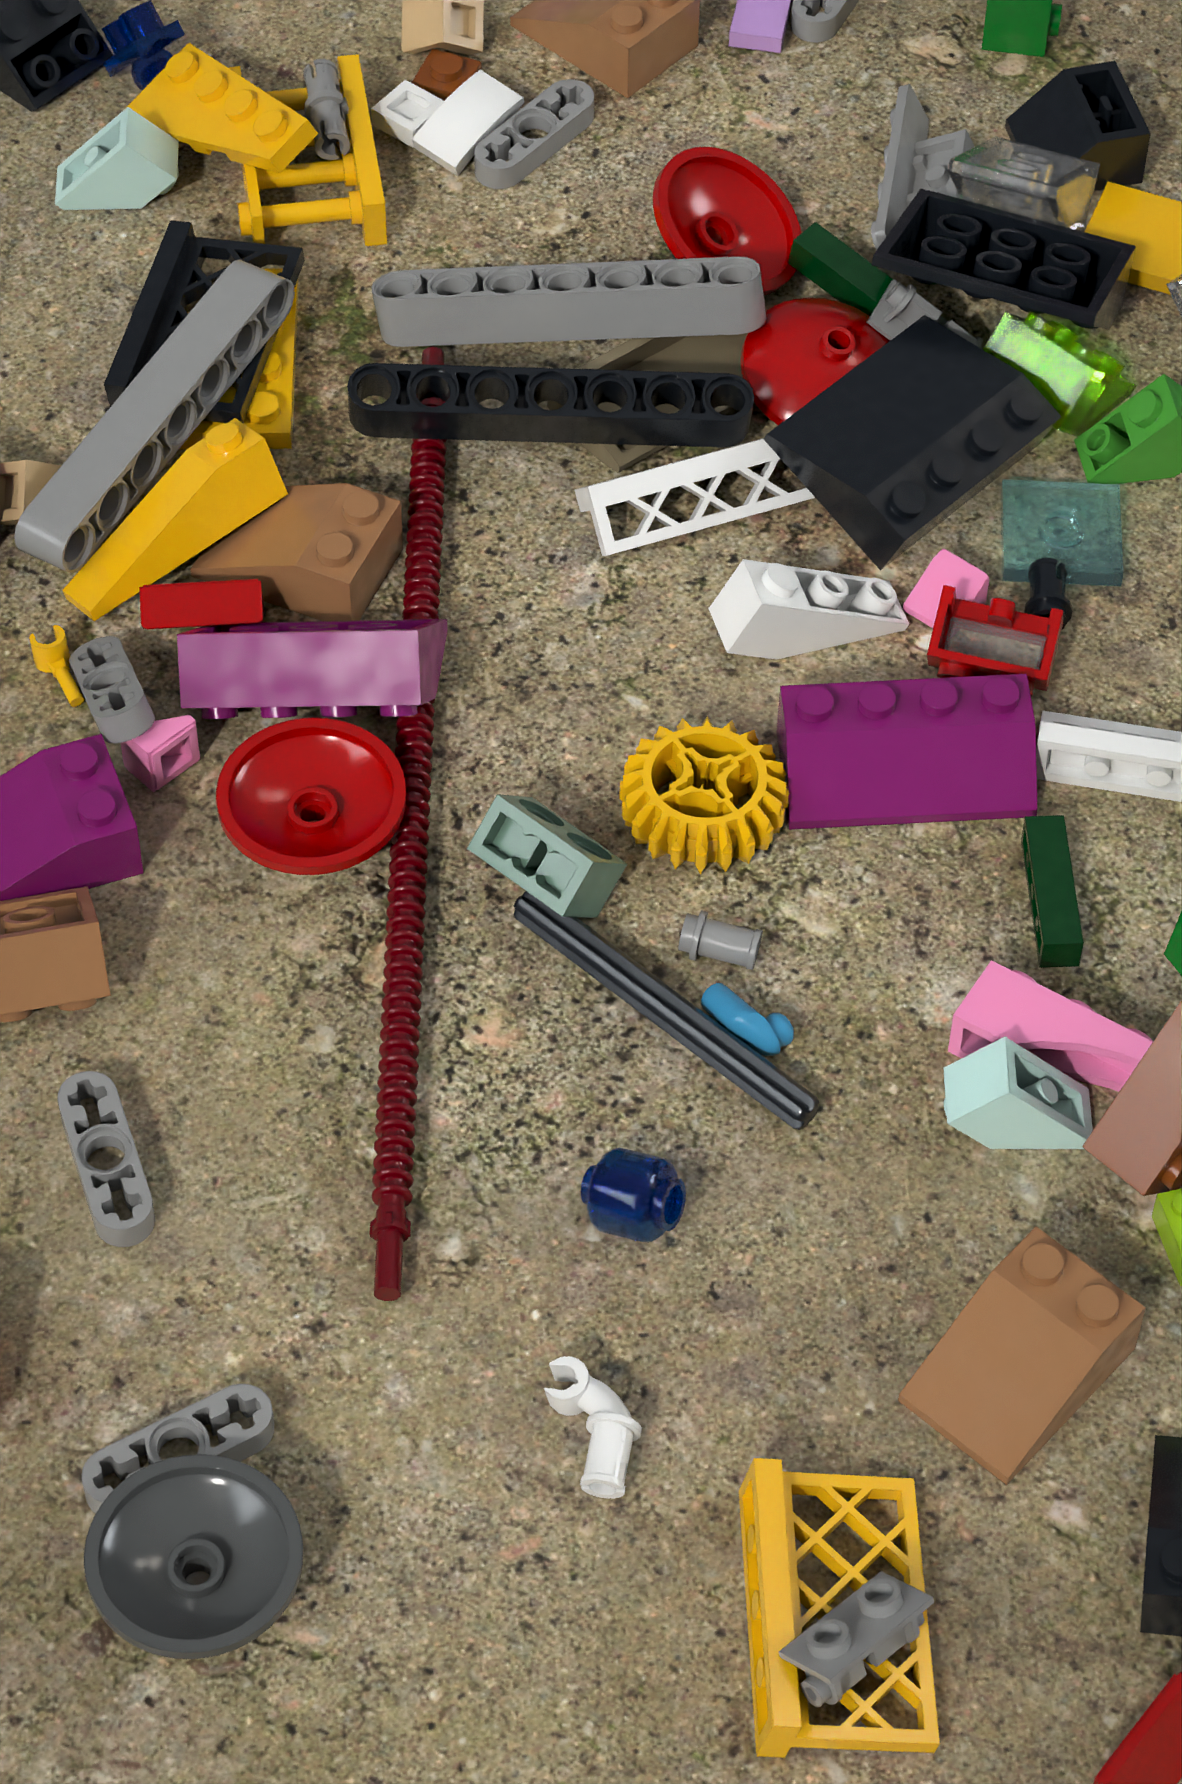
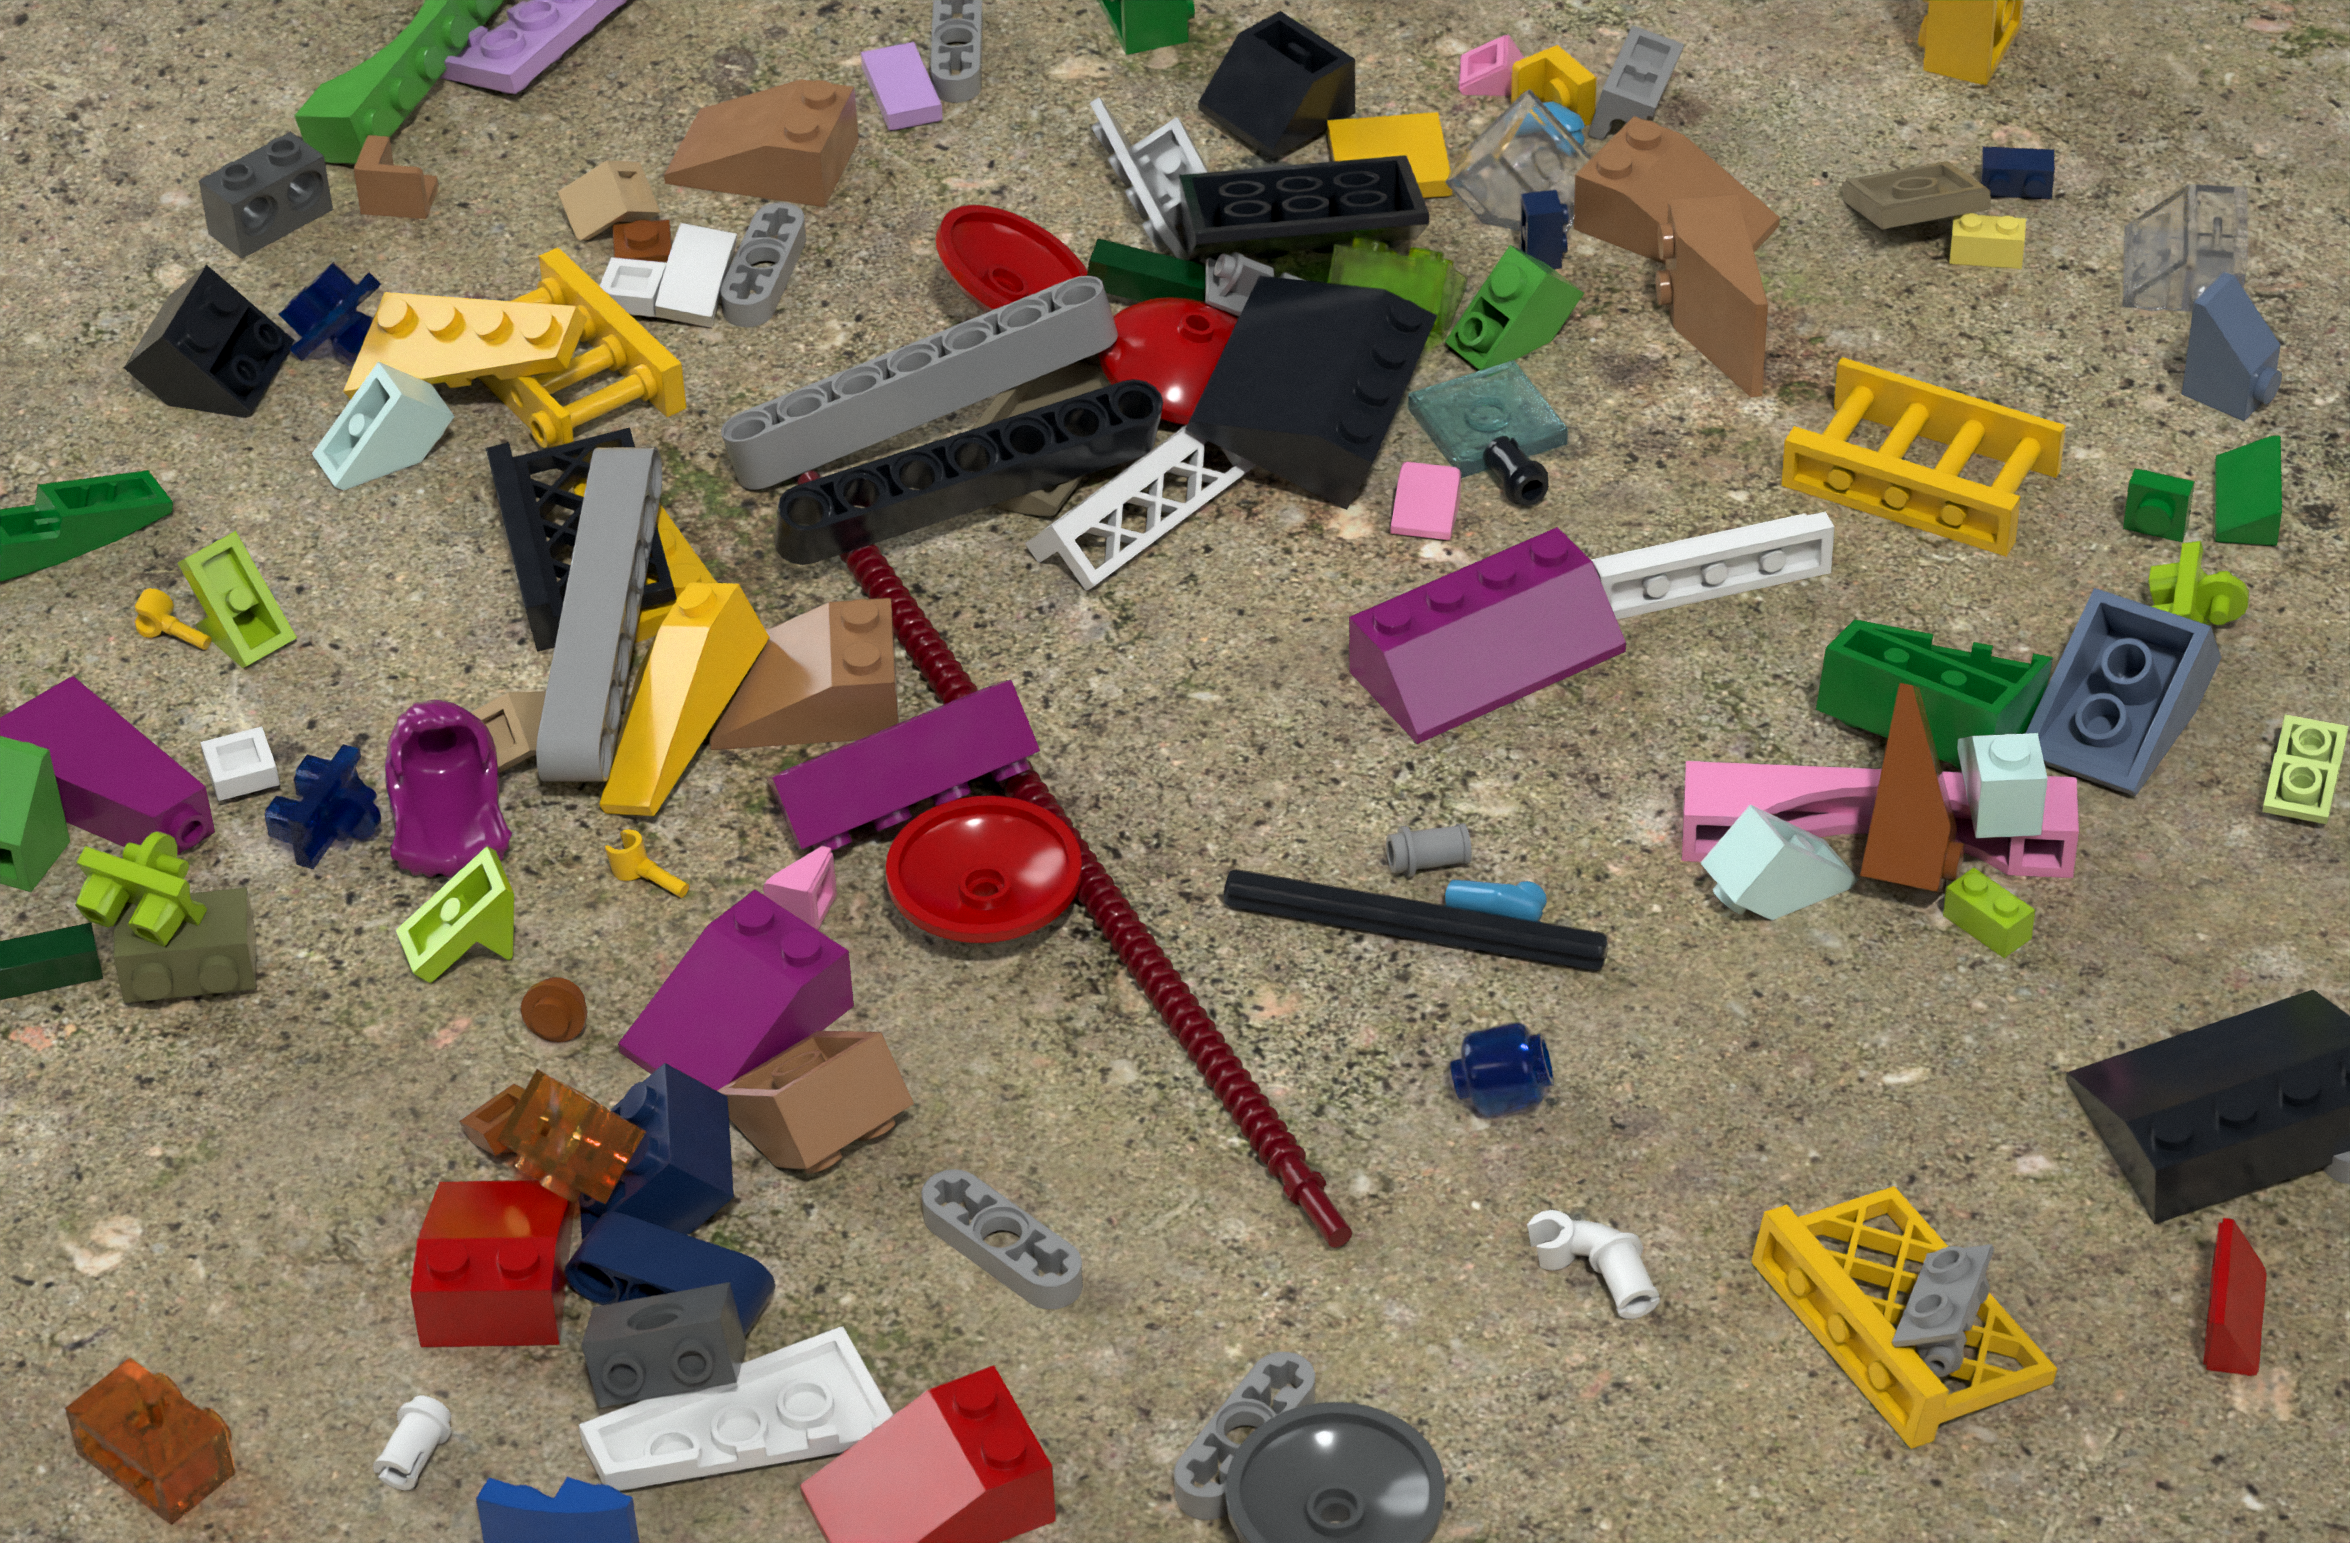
camera: 25 degrees left, 10 degrees down
light grey beam [69,636,155,743] -> none
red slope [139,579,264,629] -> none
light grey pin [303,59,350,160] -> none
sand green brick [467,794,627,918] -> none
yellow gear [619,715,789,874] -> none
white slope [708,559,910,660] -> none
medium nougat slope [898,1227,1146,1485] -> none
red window [927,585,1064,697] -> none
clear slope [947,136,1100,231] -> none
dark green piece [1021,815,1084,968] -> none

